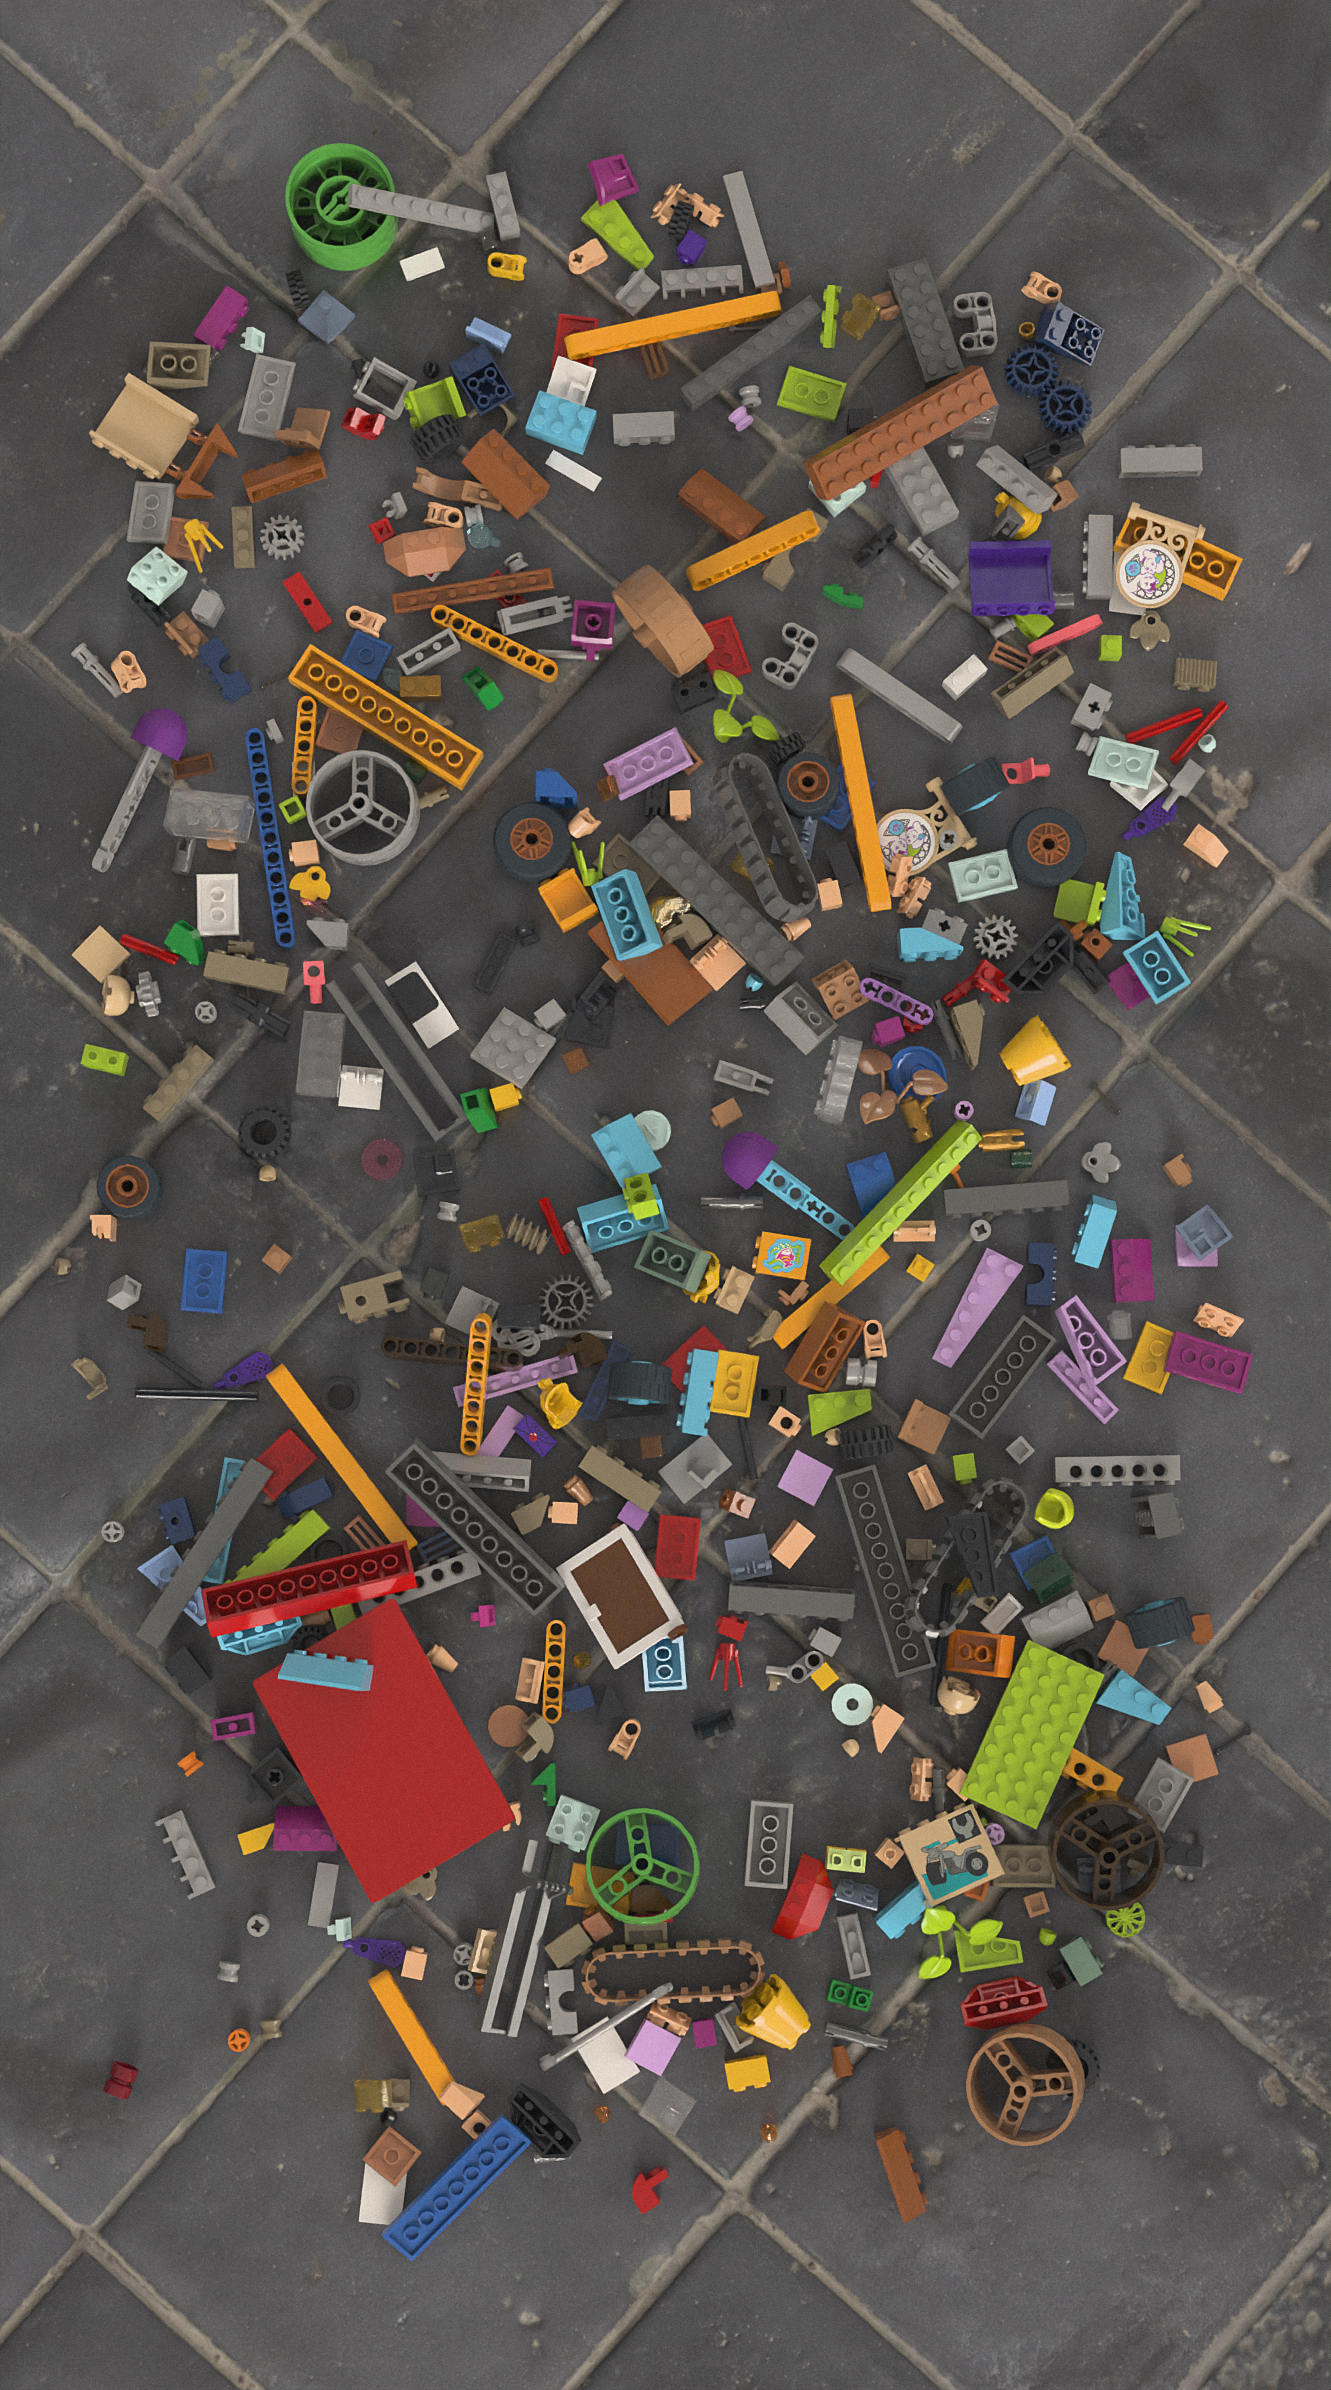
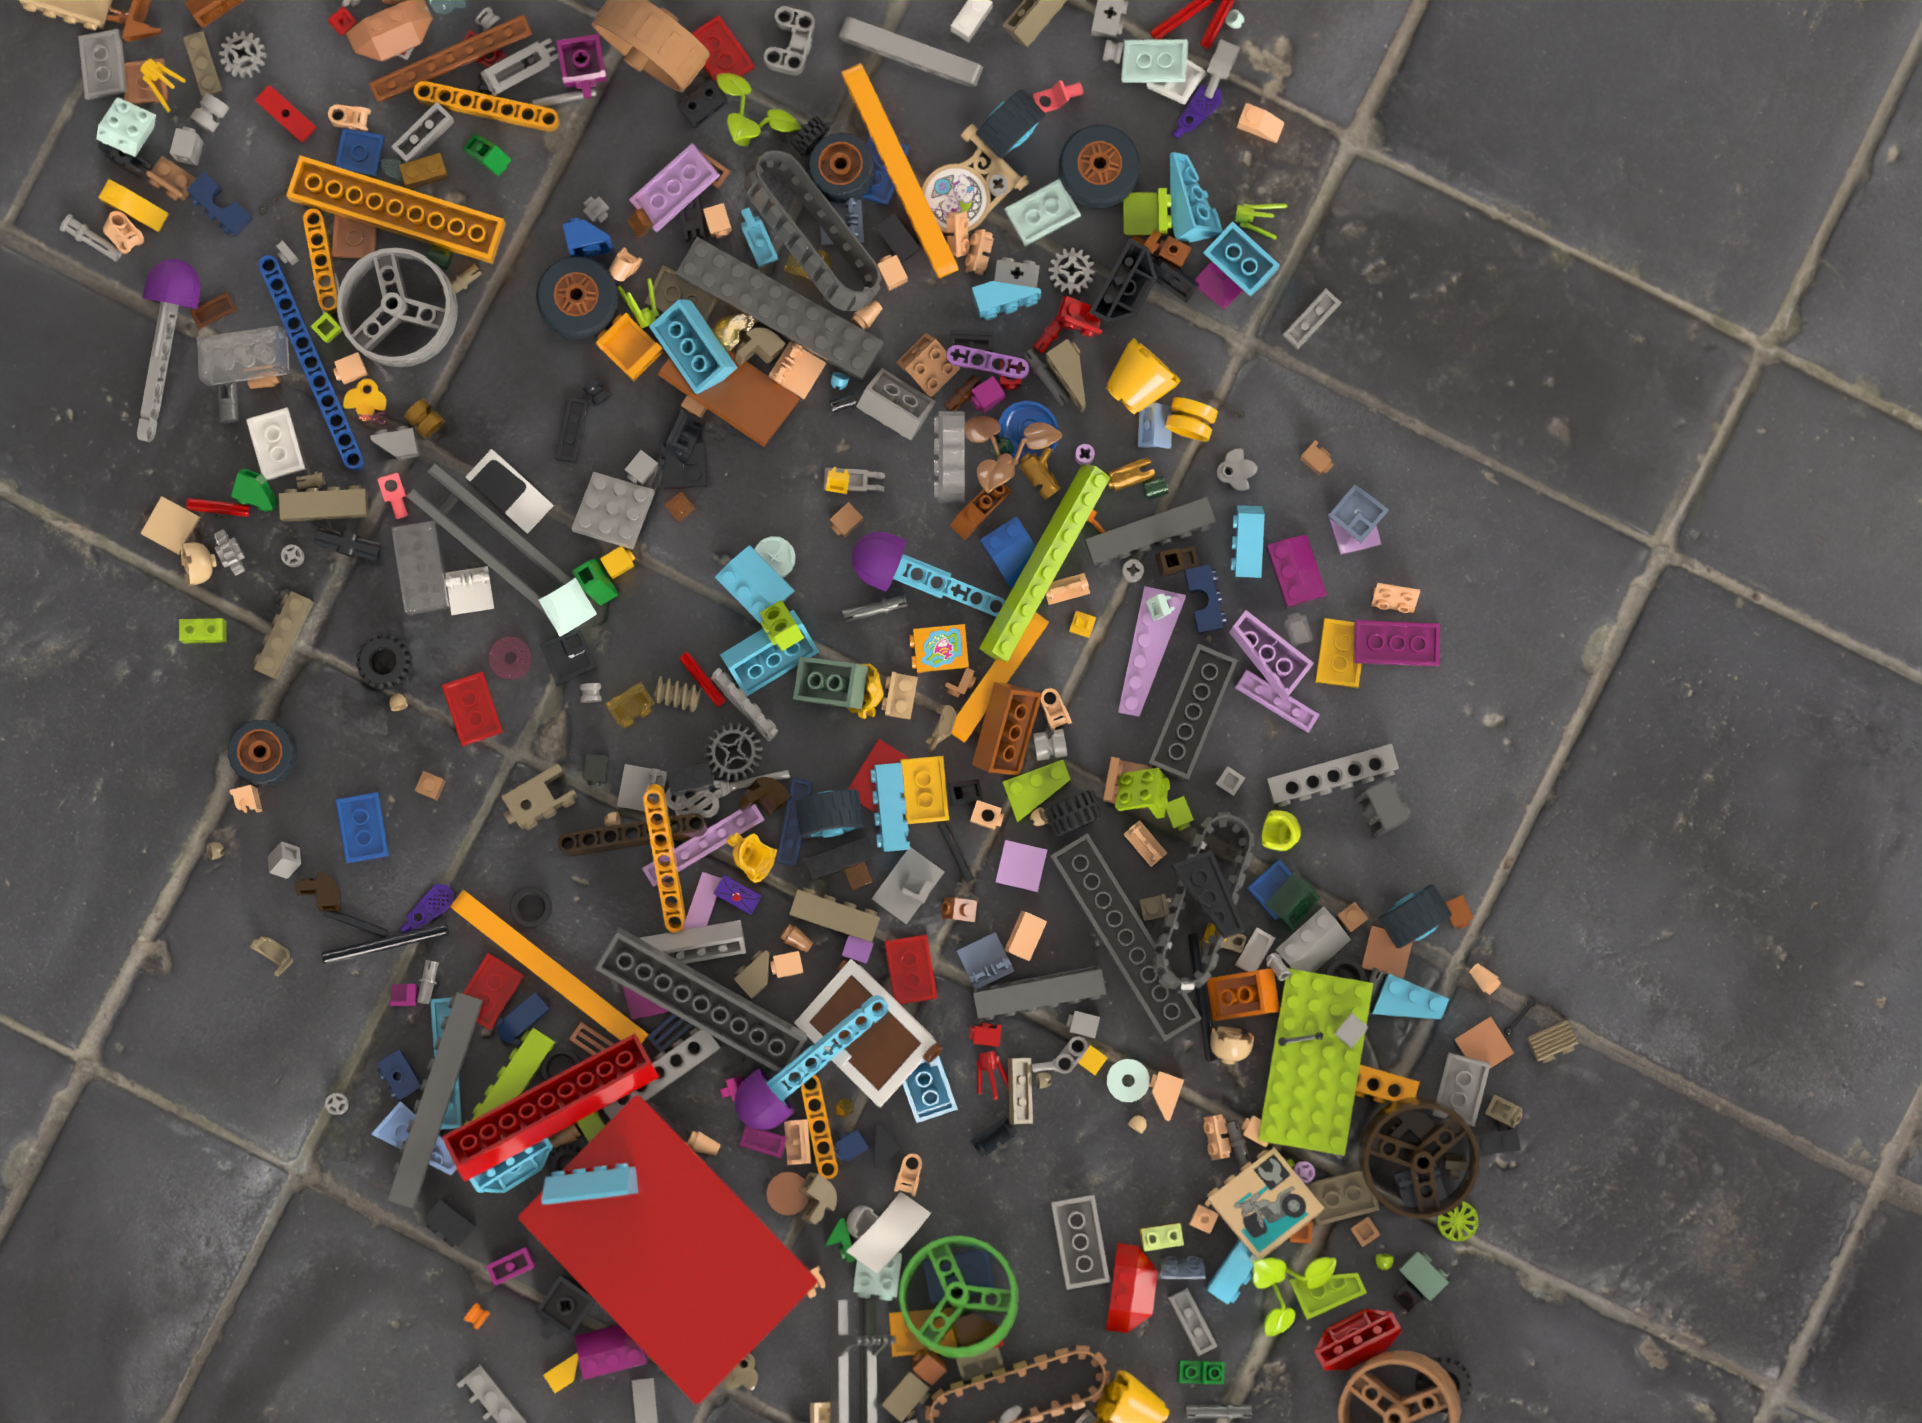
camera: 10 degrees left, 0 degrees up
none -> yellow slope [98,179,169,233]
none -> light grey wheel [190,93,229,133]
none -> magenta panel [389,984,418,1006]
none -> pearl gold wheel [404,398,445,439]
none -> light grey axle [417,960,439,1004]
none -> red tile [442,671,503,747]
none -> light aqua slope [538,577,597,636]
none -> light grey gear [583,196,609,223]
none -> piece [735,995,888,1130]
none -> magenta plate [739,1125,788,1158]
none -> medium azure hinge [741,208,778,268]
none -> yellow tile [826,467,850,494]
none -> white sticker [846,1192,931,1273]
none -> light grey hair [846,1205,878,1239]
none -> reddish brown pin [943,374,982,415]
none -> dark orange slope [950,484,1012,540]
none -> clear green tile [991,437,1014,458]
none -> plate [1008,1058,1033,1124]
none -> lime bracket [1115,767,1170,818]
none -> light aqua tile [1146,593,1175,621]
none -> dark brown brick [1155,546,1200,577]
none -> yellow wheel [1165,397,1218,441]
none -> light grey pin [1266,953,1291,981]
none -> hinge [1278,1032,1323,1046]
none -> light grey tile [1282,289,1342,350]
none -> light grey panel [1334,1013,1368,1048]
none -> dark tan bracket [1485,1094,1523,1128]
none -> dark tan brick [1526,1020,1578,1064]

